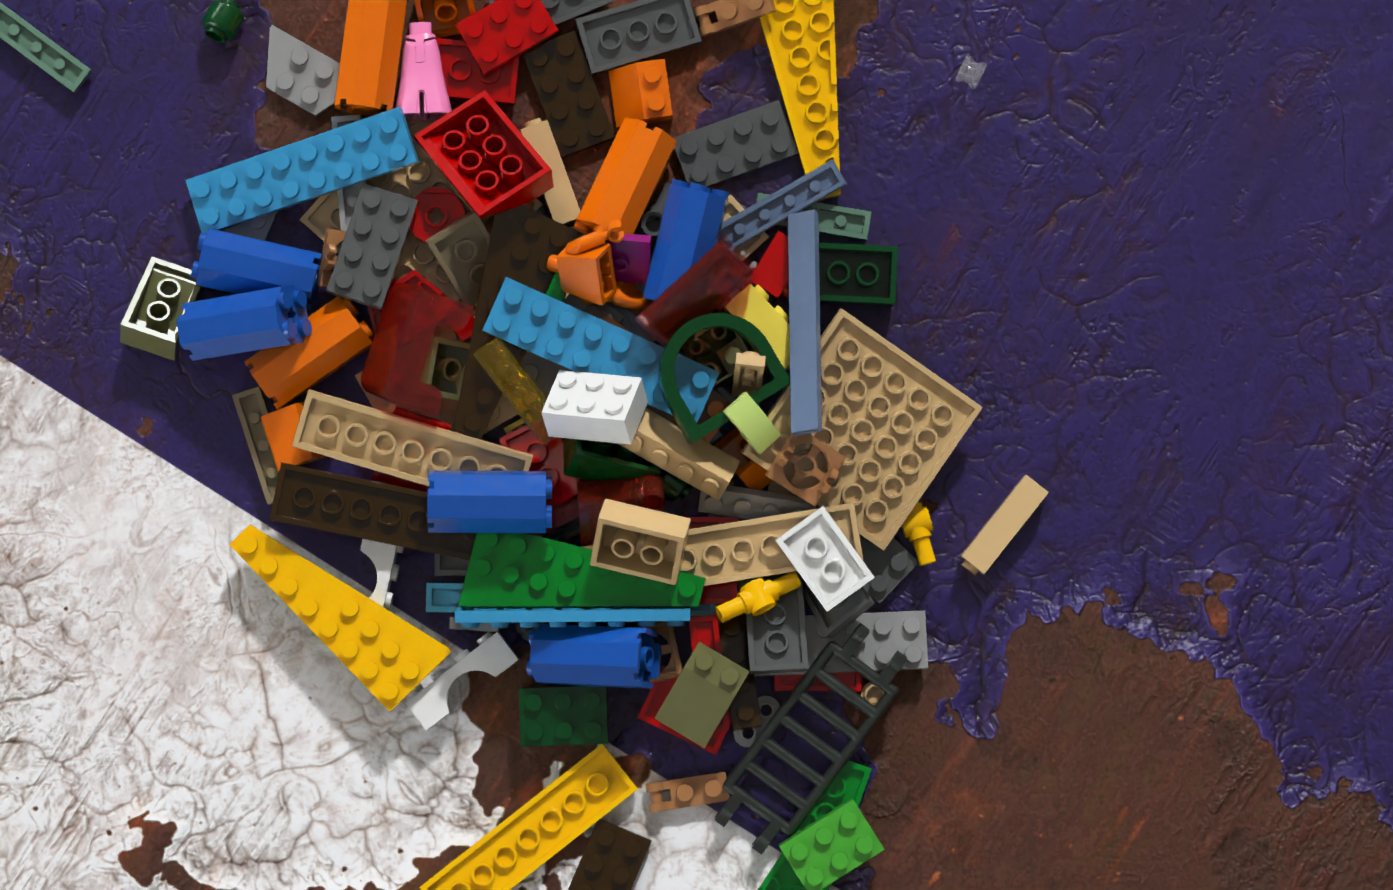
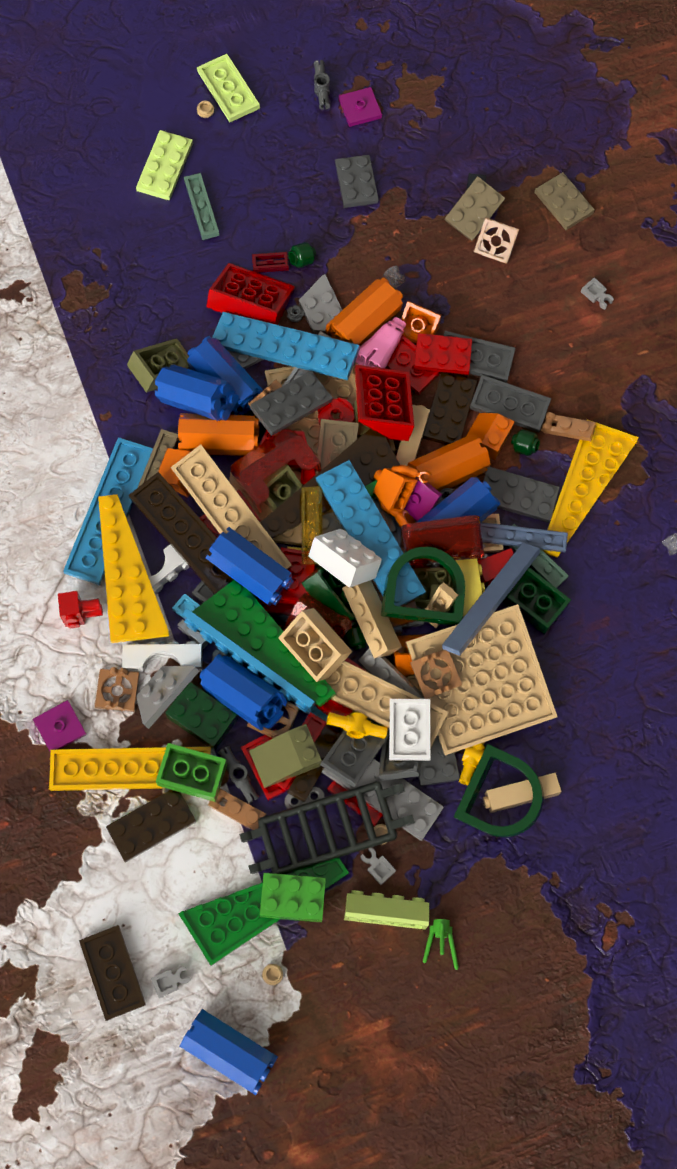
camera: 30 degrees right, 15 degrees down
yellowish green slope [723,392,781,455] -> none
none -> magenta plate [33,700,87,752]
none -> red brick [58,591,103,629]
none -> dark azure plate [63,437,153,585]
none -> medium nougat piece [95,667,140,712]
none -> light grey wing [136,666,199,729]
none -> bright green brick [156,743,227,802]
none -> red slope [206,263,295,325]
none -> dark grey pin [218,746,259,804]
none -> dark red tile [252,252,289,273]
none -> dark grey plate [287,305,304,323]
none -> yellowish green slope [344,890,429,930]
none -> light grey plate [361,847,396,885]
none -> bright green plant [423,919,459,970]
none -> dark green window [454,744,544,837]
none -> dark green head [511,430,540,456]

